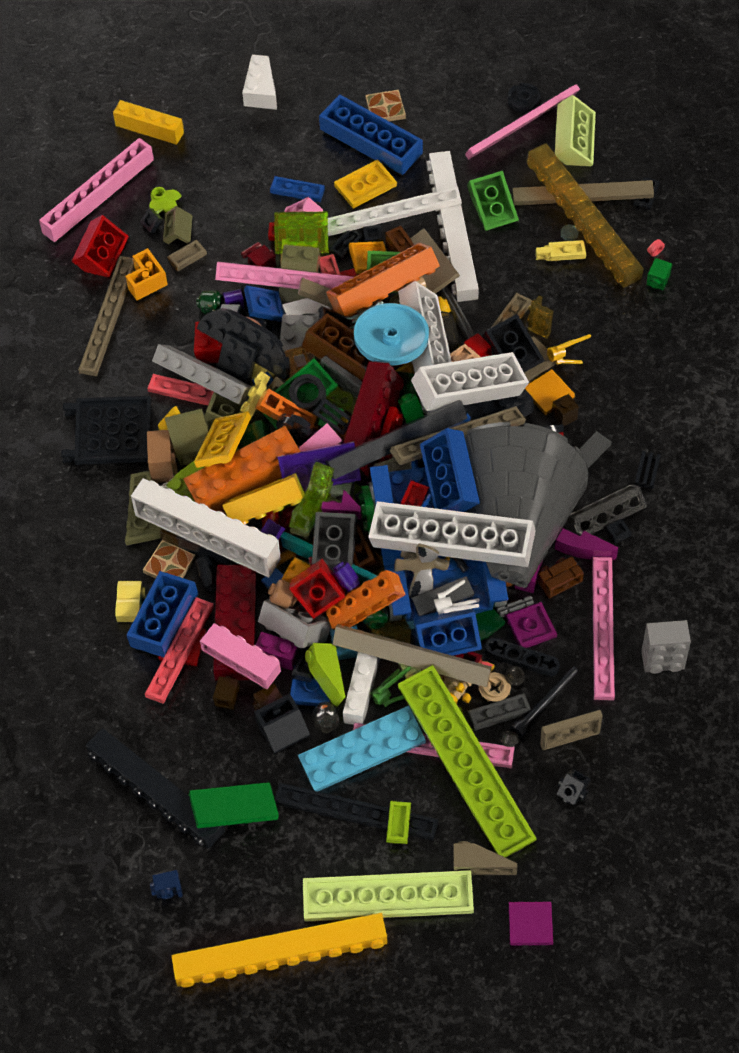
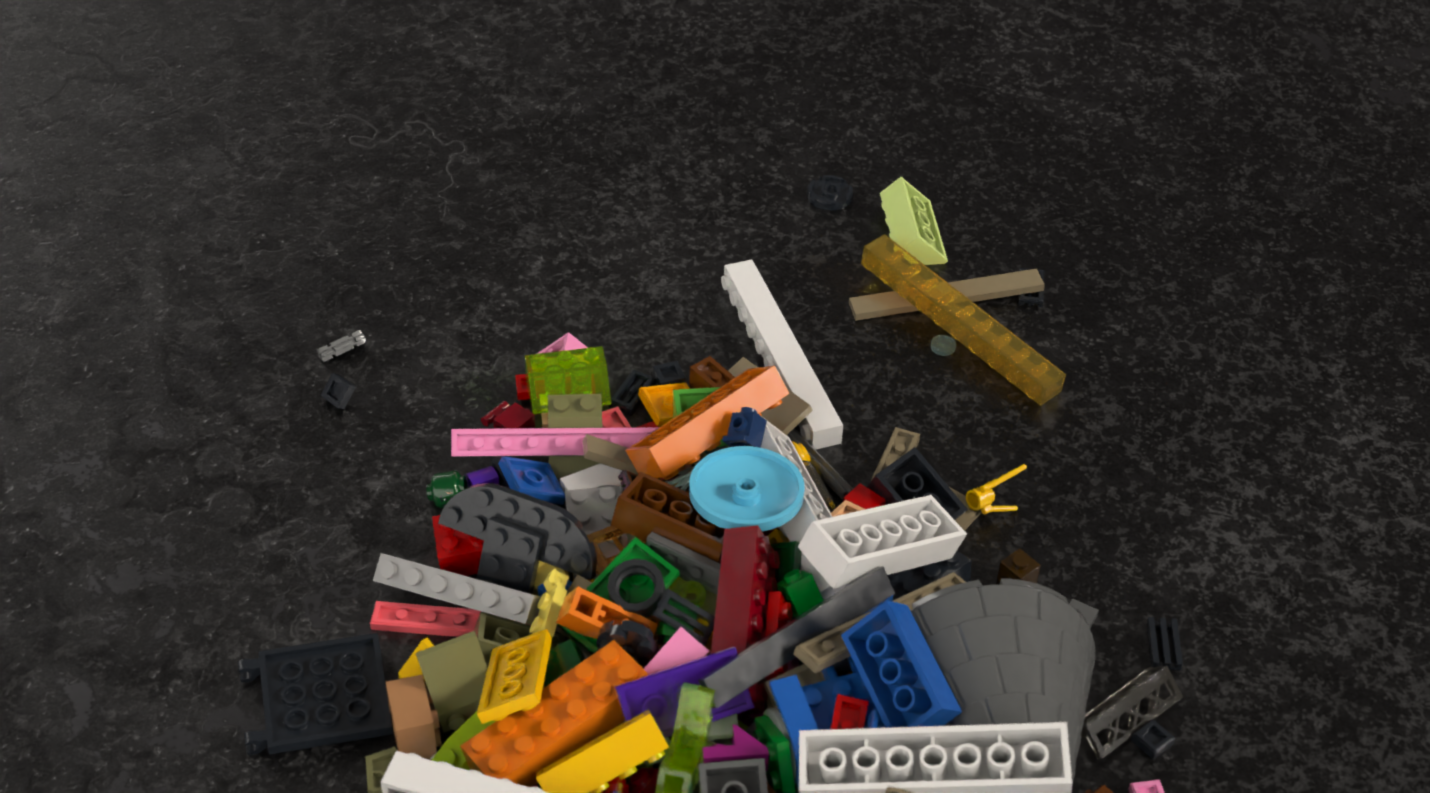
camera: 15 degrees left, 15 degrees down
bright pink brick [39,138,154,242] -> none
red slope [72,215,129,277] -> none
dark tan tile [78,256,135,376] -> none
yellow brick [113,100,184,145] -> none
light orange brick [125,248,168,301] -> none
lime plate [149,187,182,214] -> none
olive panel [163,206,192,244] -> none
dark tan tile [167,240,207,272] -> none
white wedge [243,55,277,110] -> none
blue tile [270,176,325,202] -> none
blue brick [319,94,423,175] -> none
white tile [321,186,462,237] -> none
yellow plate [334,159,397,209] -> none
tile [366,90,406,121] -> none
bright pink tile [465,85,580,160] -> none
bright green slope [467,171,519,231] -> none
light orange tile [525,369,575,416] -> none
clear yellow bracket [527,296,553,338] -> none
light yellow hinge [535,240,586,261] -> none
magenta slope [555,528,618,560] -> none
green brick [646,258,672,290] -> none
coral tile [647,239,665,257] -> none
none -> dark grey axle [317,330,366,362]
none -> dark blue brick [722,407,767,448]

